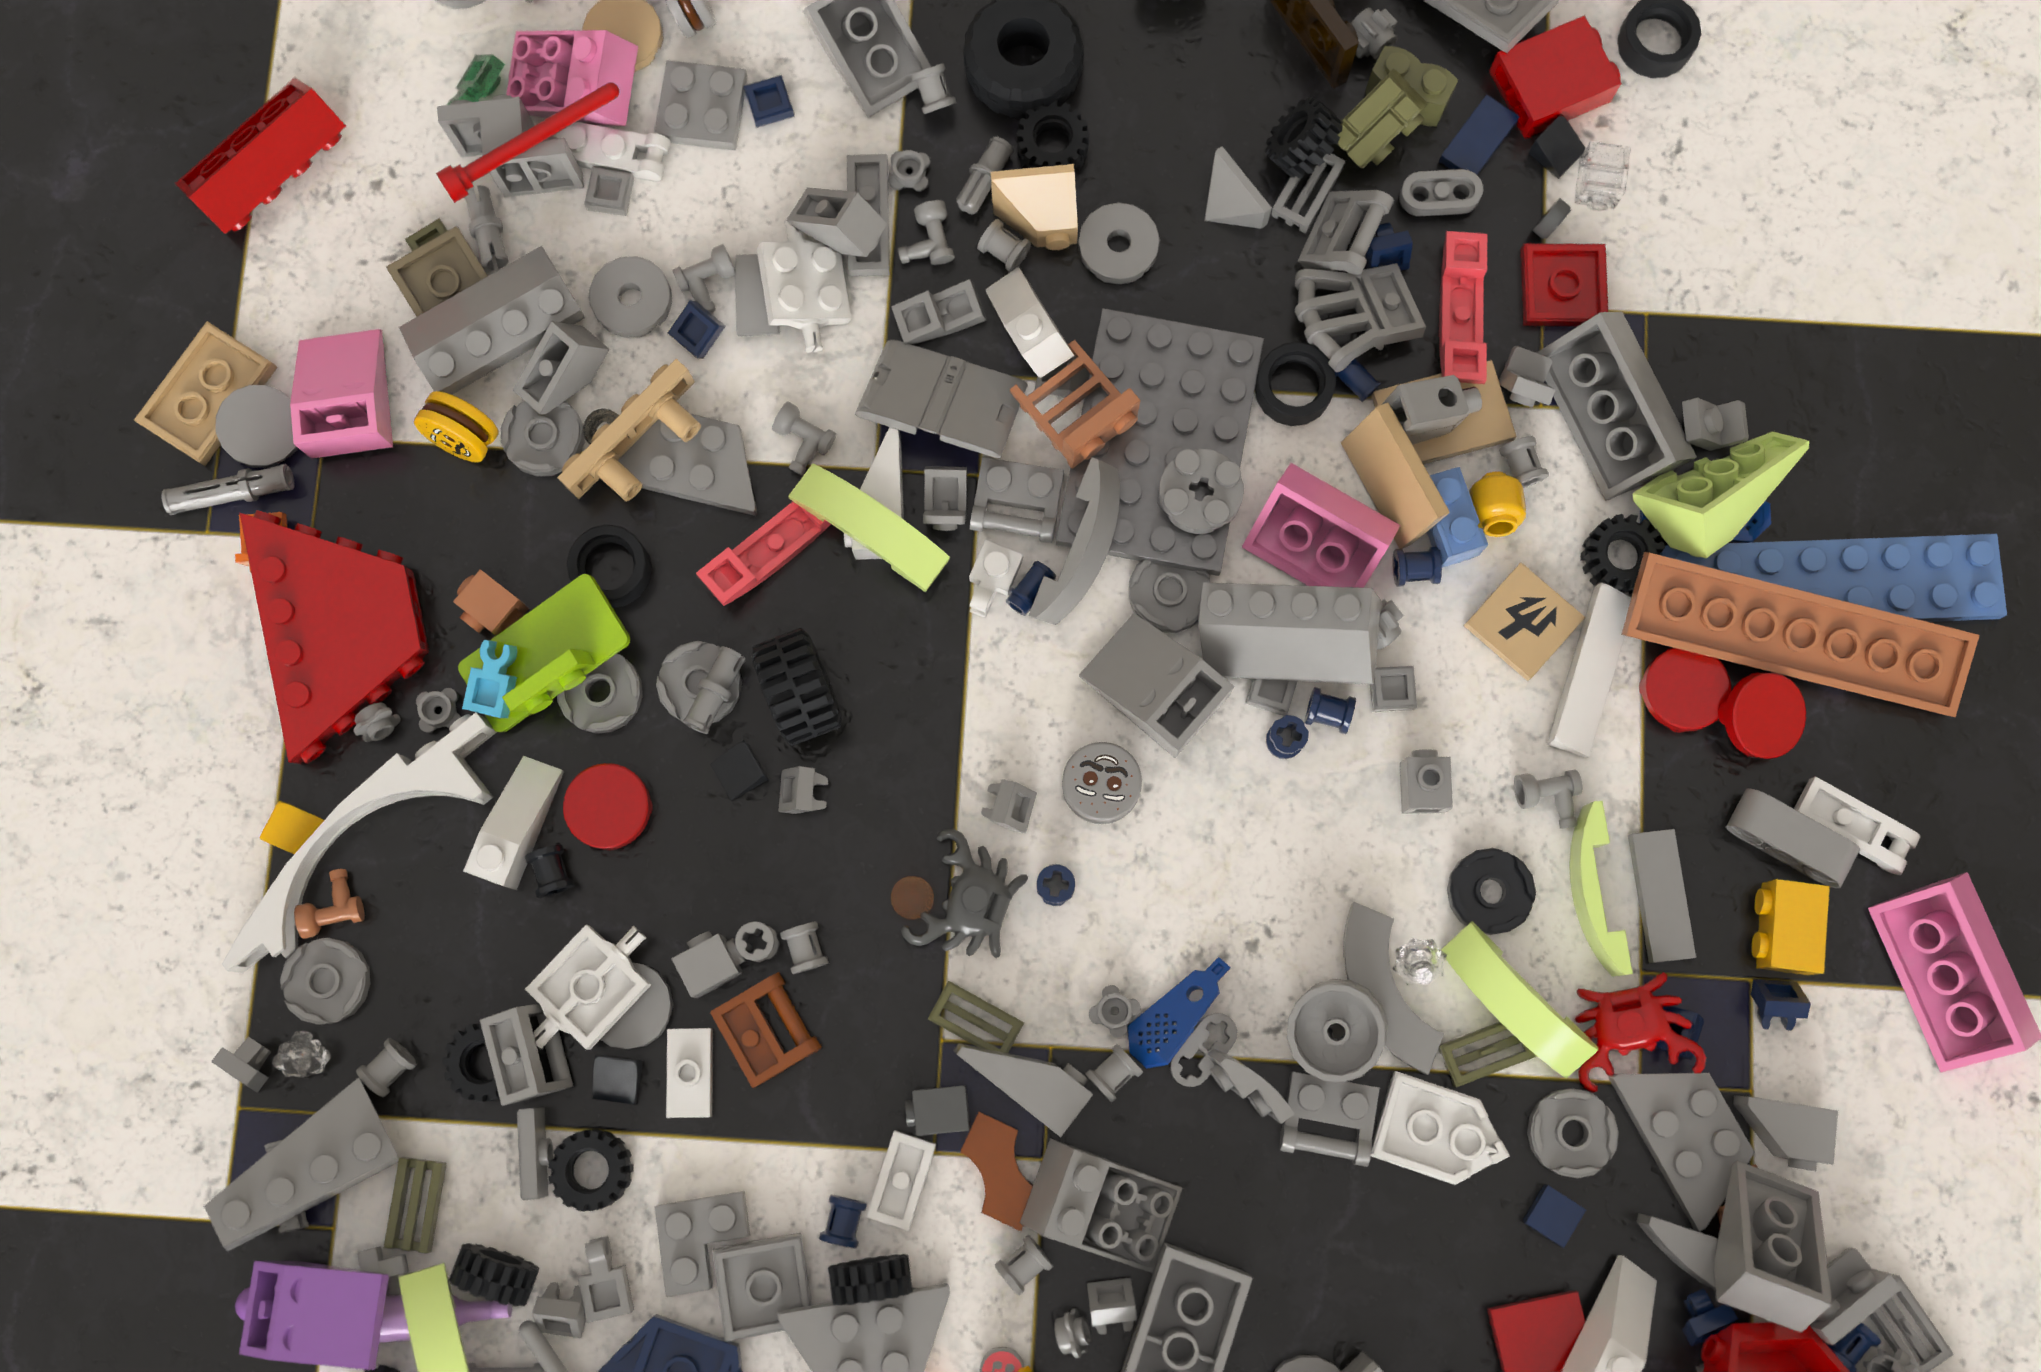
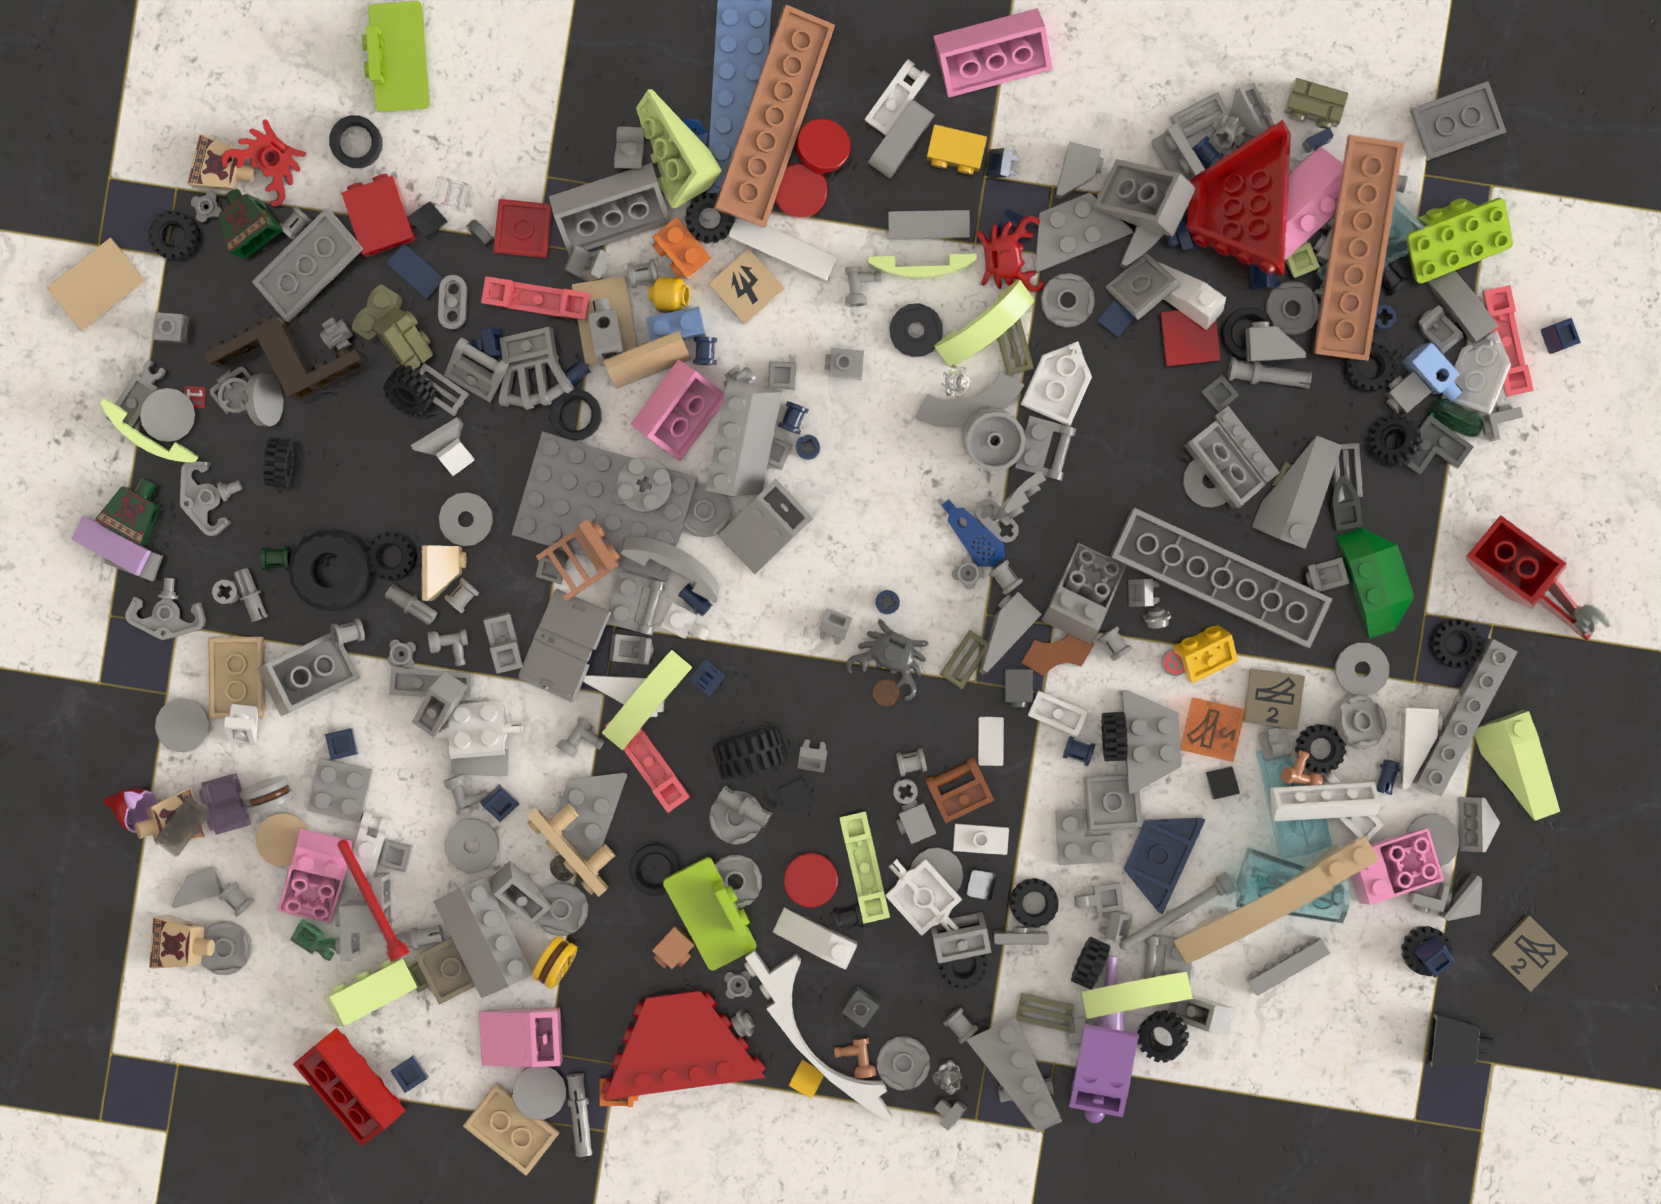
camera: 90 degrees left, 10 degrees up
medium azure plate [462,640,517,718] -> none
white slope [985,267,1075,378] -> none
light grey head [1062,742,1142,824] -> none
none -> yellowish green wedge [324,959,418,1027]
none -> lime bracket [362,1,430,113]
none -> dark blue tile [390,1055,429,1093]
none -> white tile [436,438,474,476]
none -> orange bracket [652,216,711,279]
none -> dark blue tile [689,659,727,697]
none -> yellowish green slope [840,812,890,924]
none -> dark grey brick [842,986,879,1028]
none -> white sticker [978,717,1004,766]
none -> light grey tile [1105,252,1179,320]

